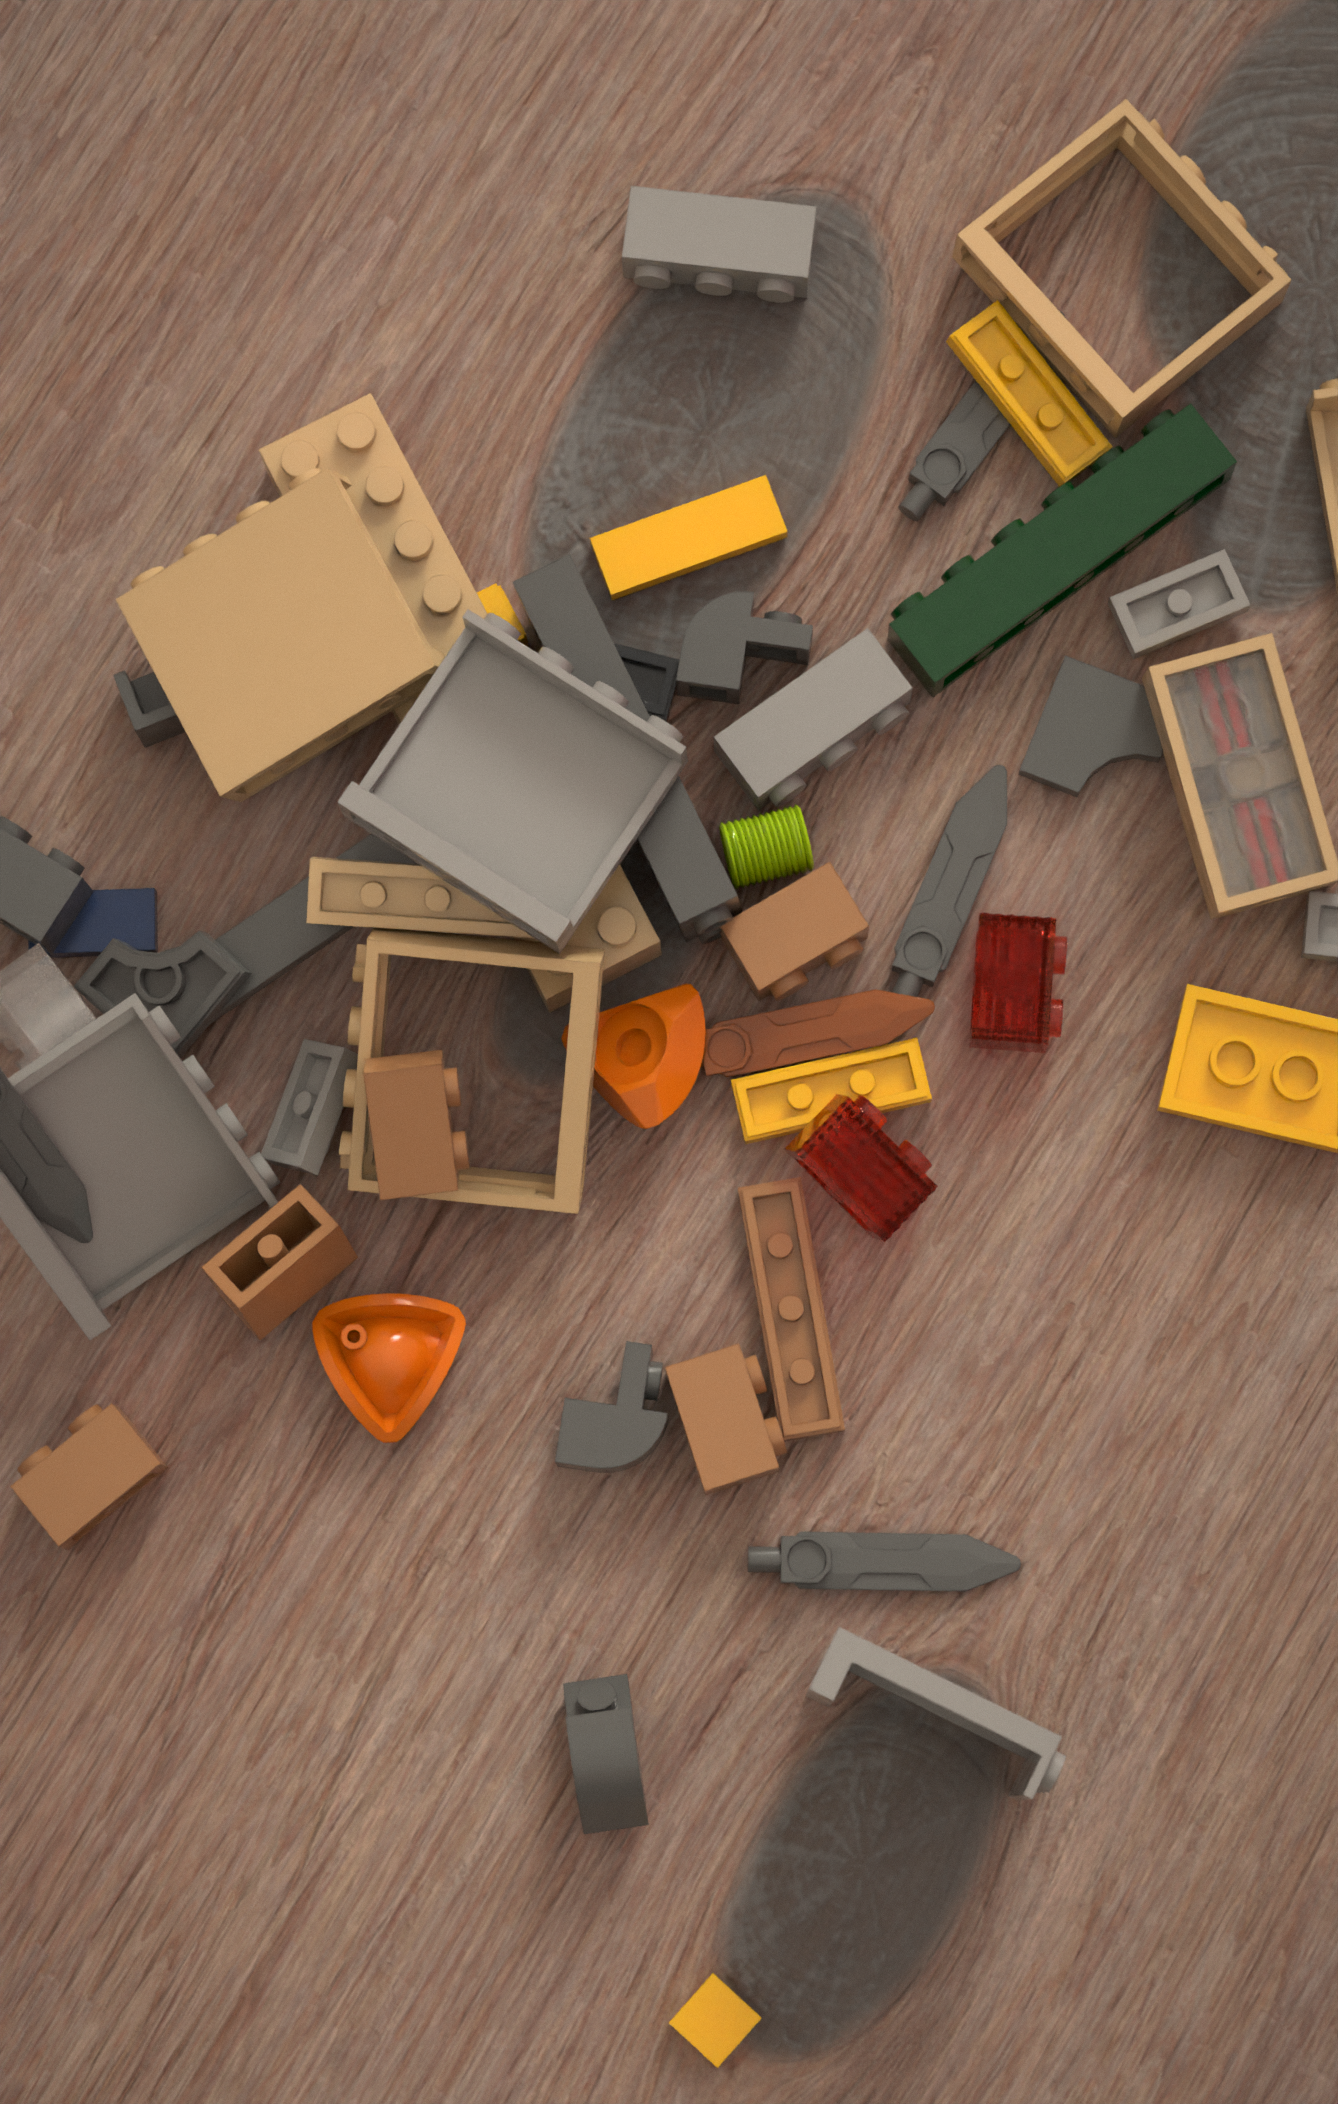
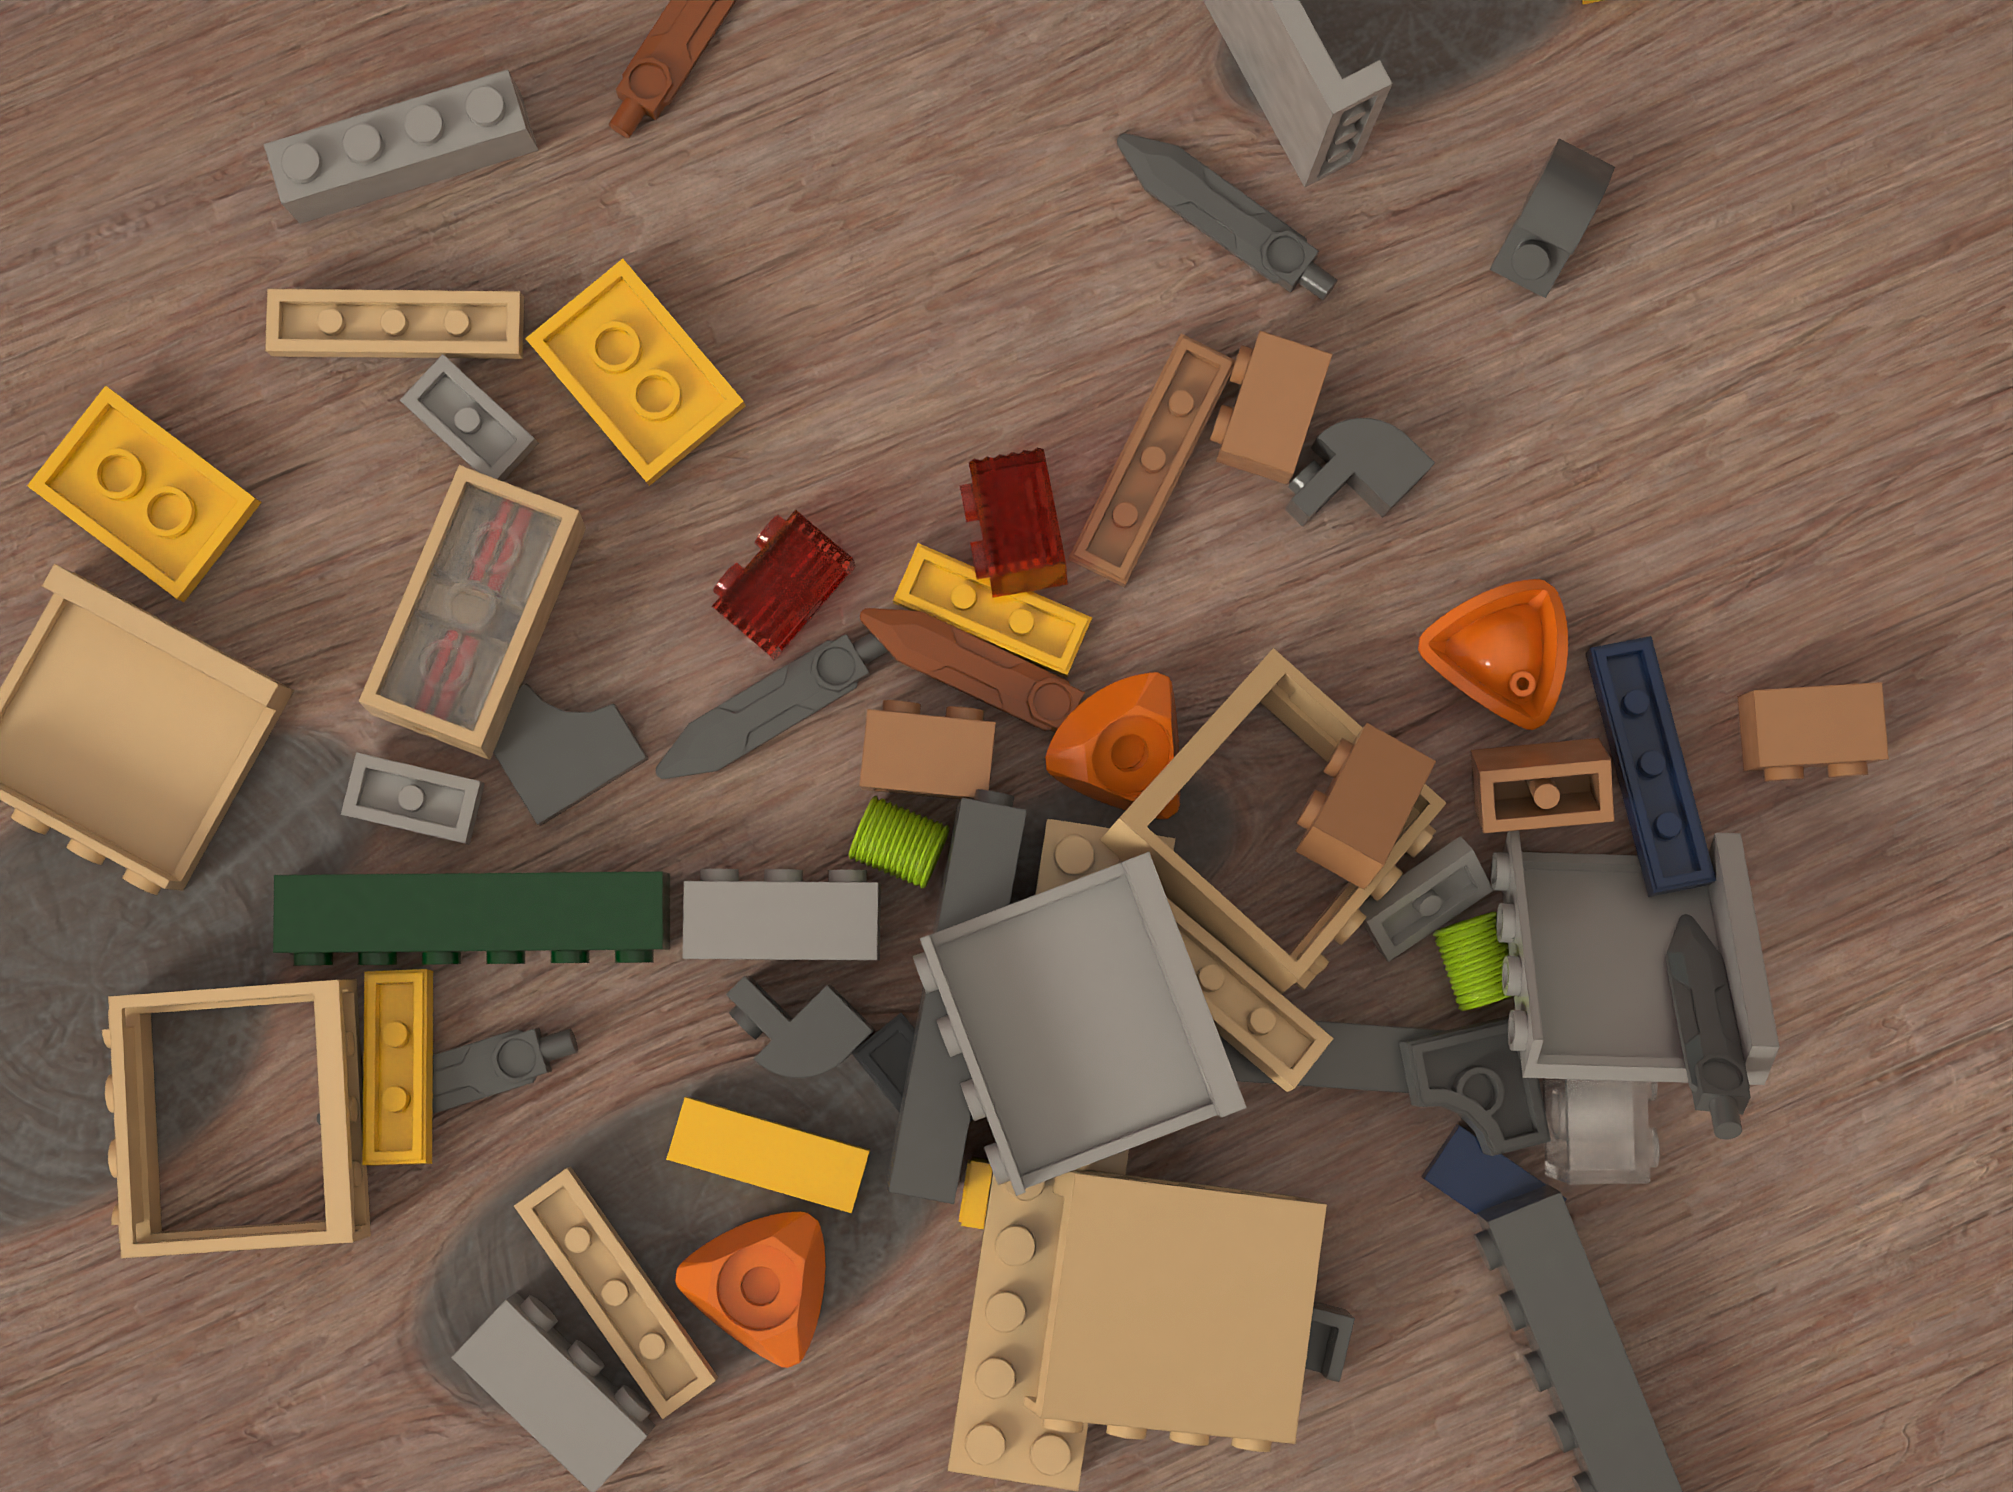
camera: 150 degrees left, 5 degrees up
none -> tan plate [514,1166,718,1419]
none -> orange hat [675,1211,826,1368]
none -> lime piece [1433,911,1511,1011]
none -> dark blue tile [1585,636,1716,897]

